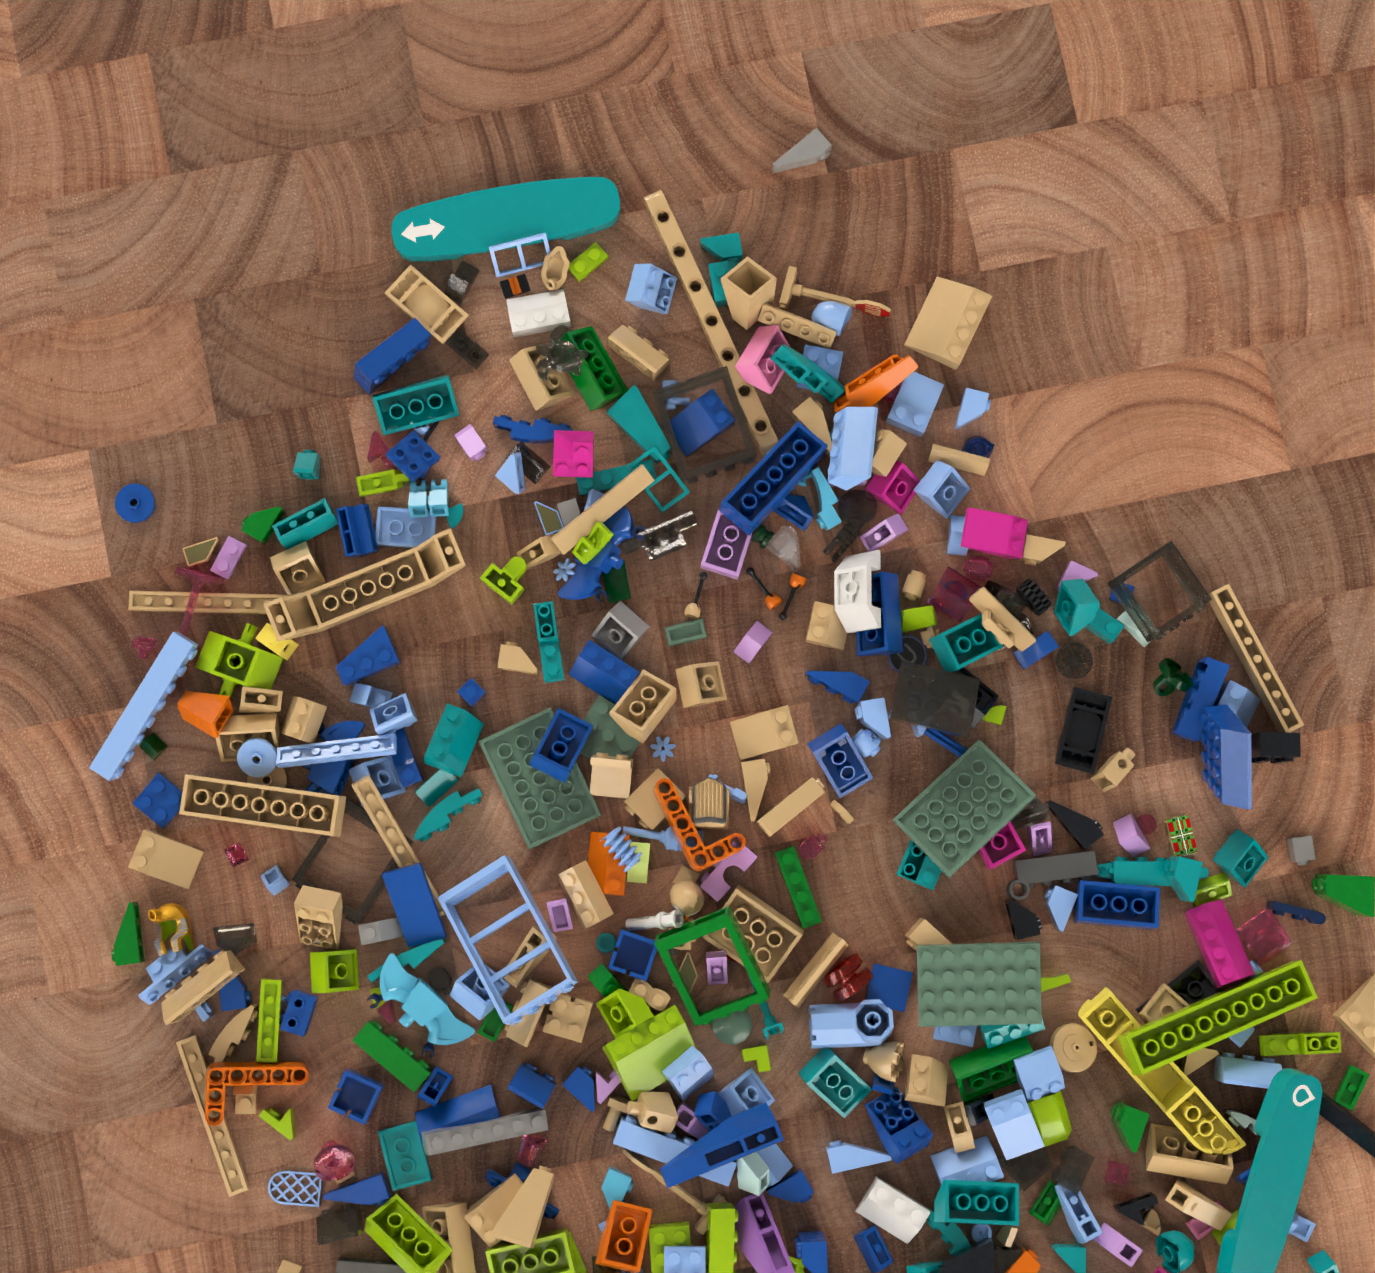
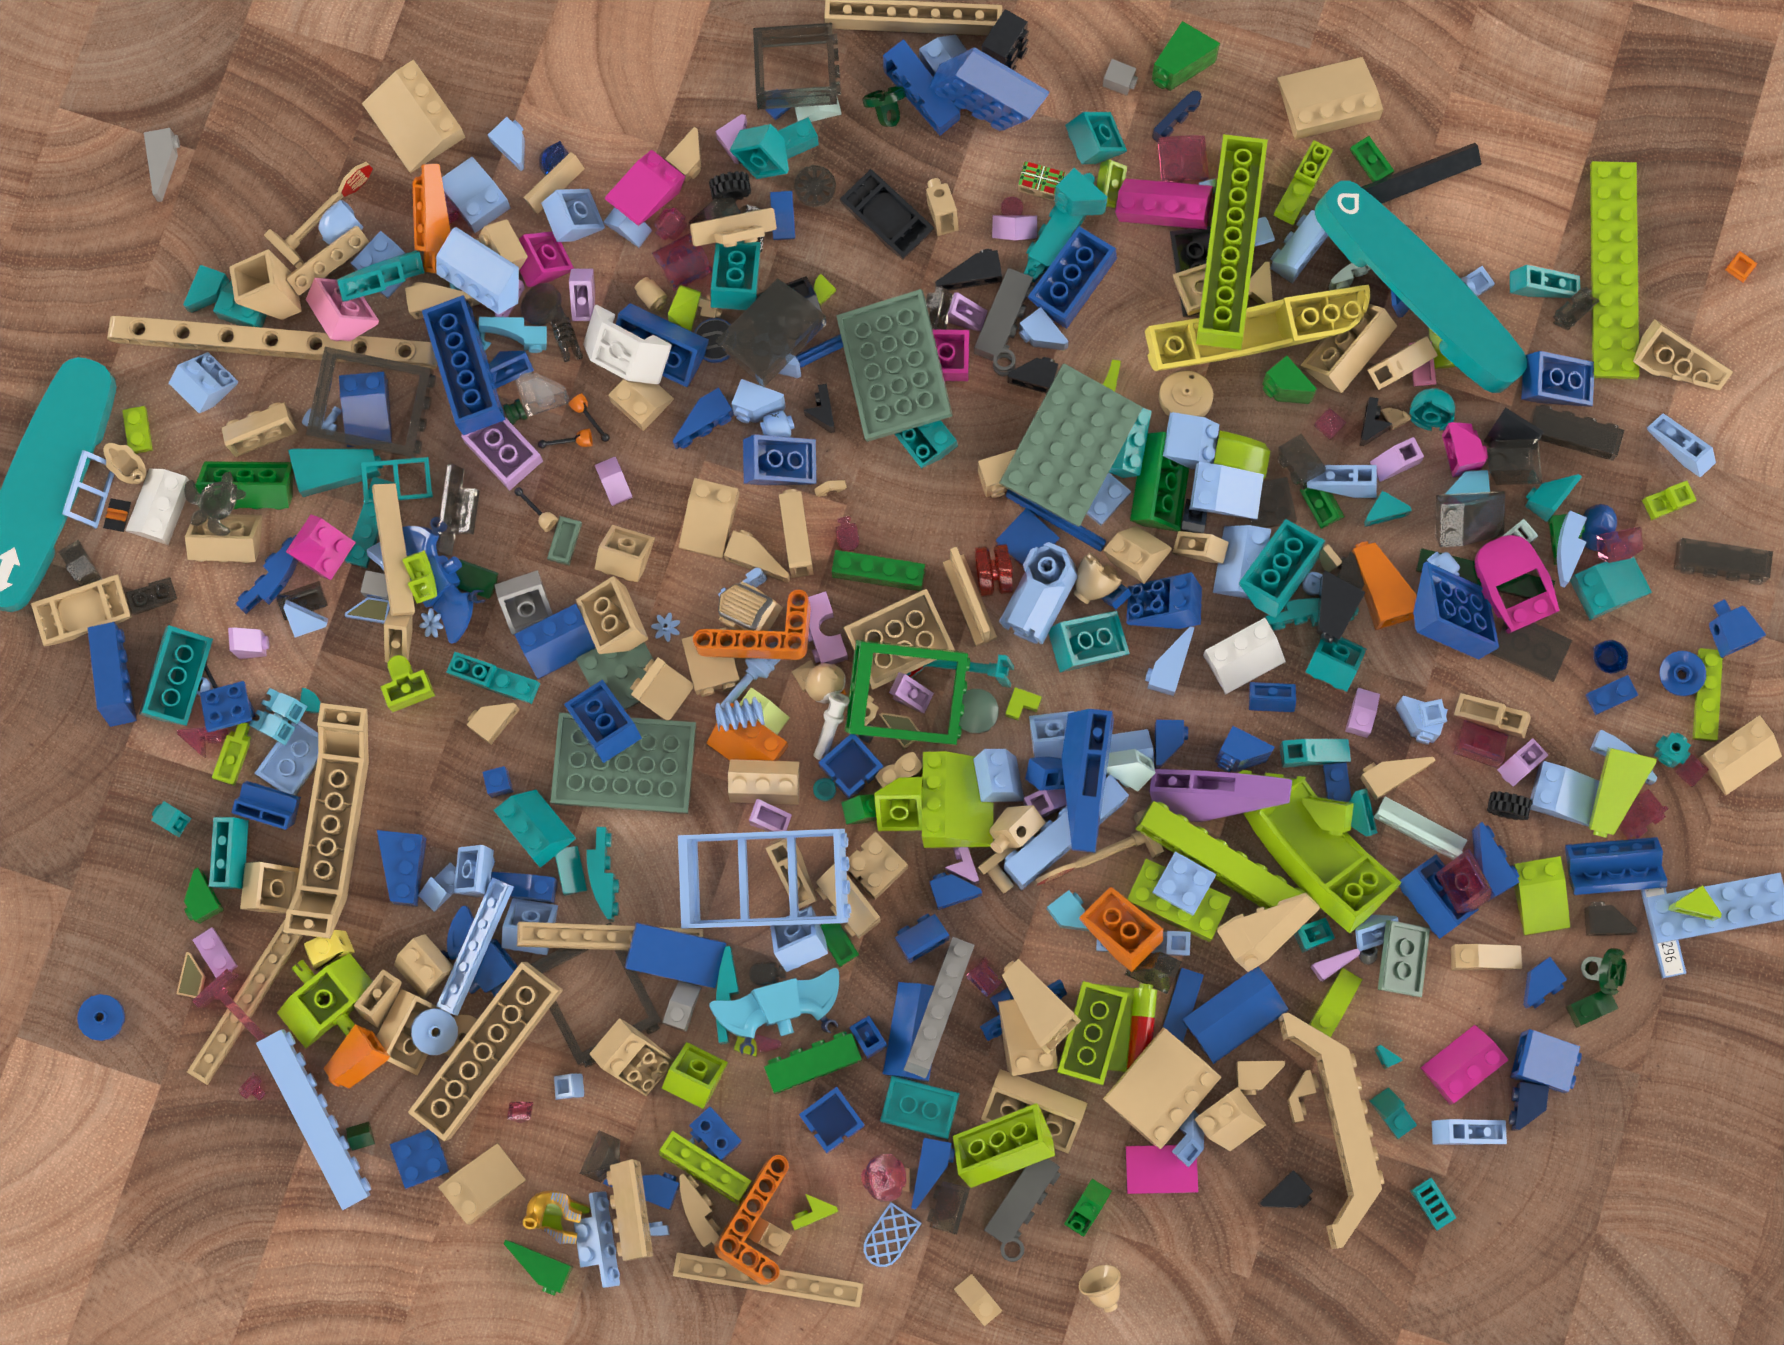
camera: 50 degrees left, 5 degrees down
none -> black slope [804,383,835,433]
none -> blue axle [1006,489,1106,551]

